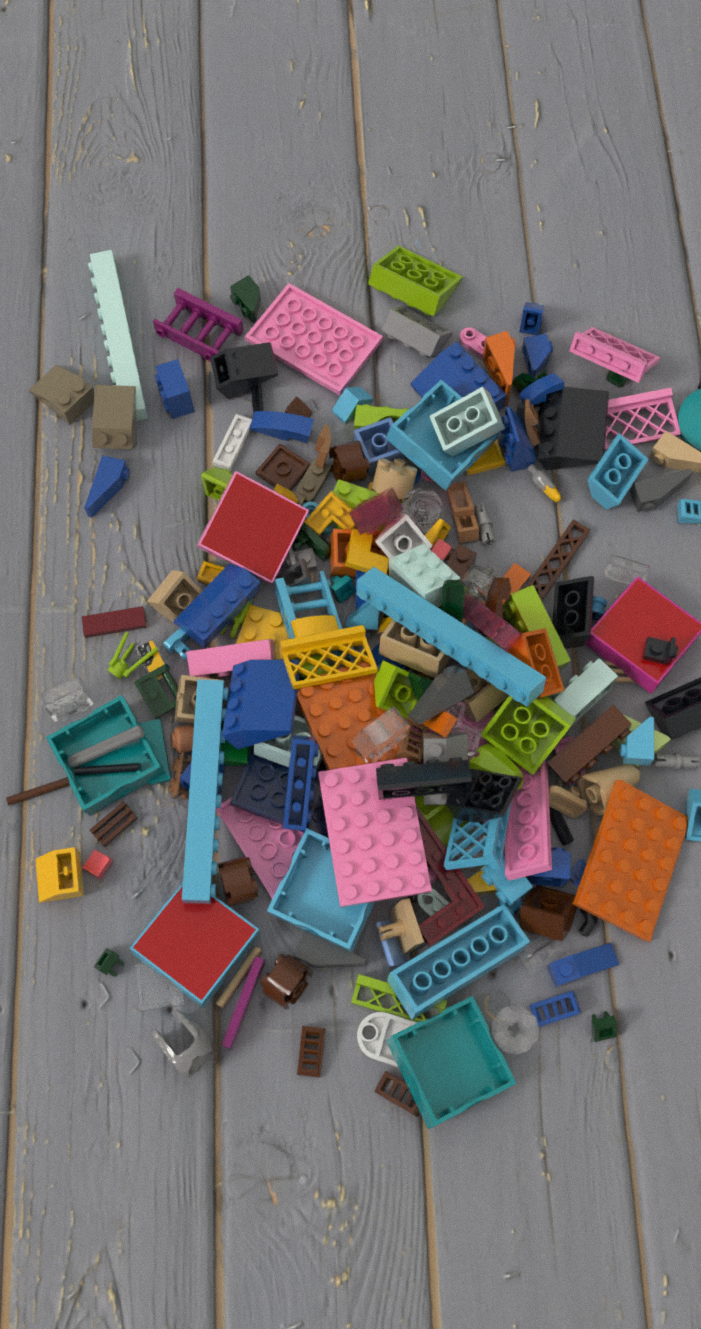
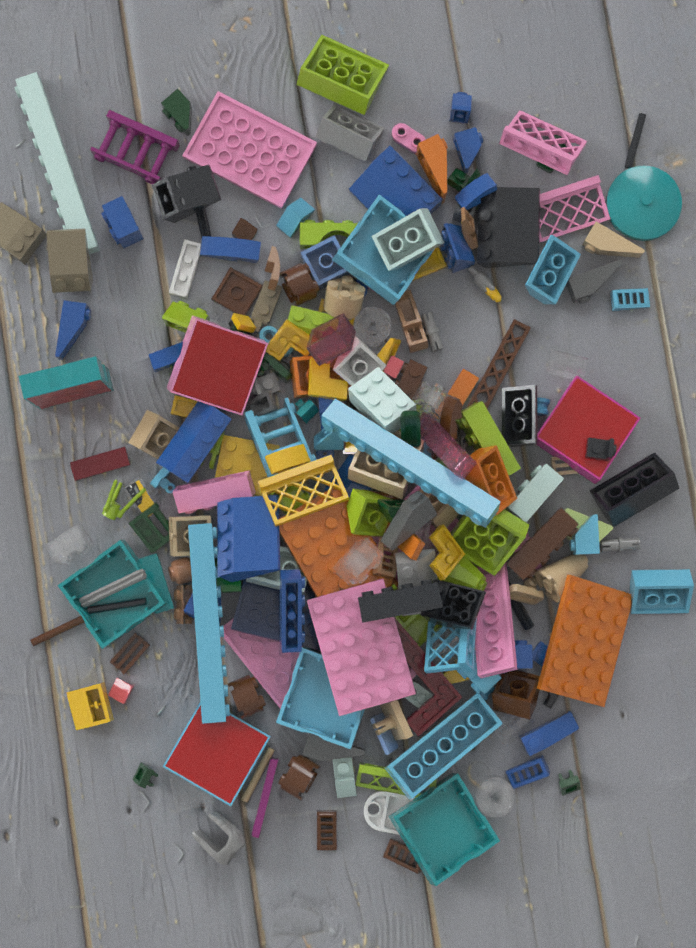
camera: 10 degrees left, 15 degrees up
none -> teal tile [18,356,114,410]
none -> blue slope [149,342,183,372]
none -> light aqua slope [332,757,357,798]
none -> yellow tile [429,524,465,580]

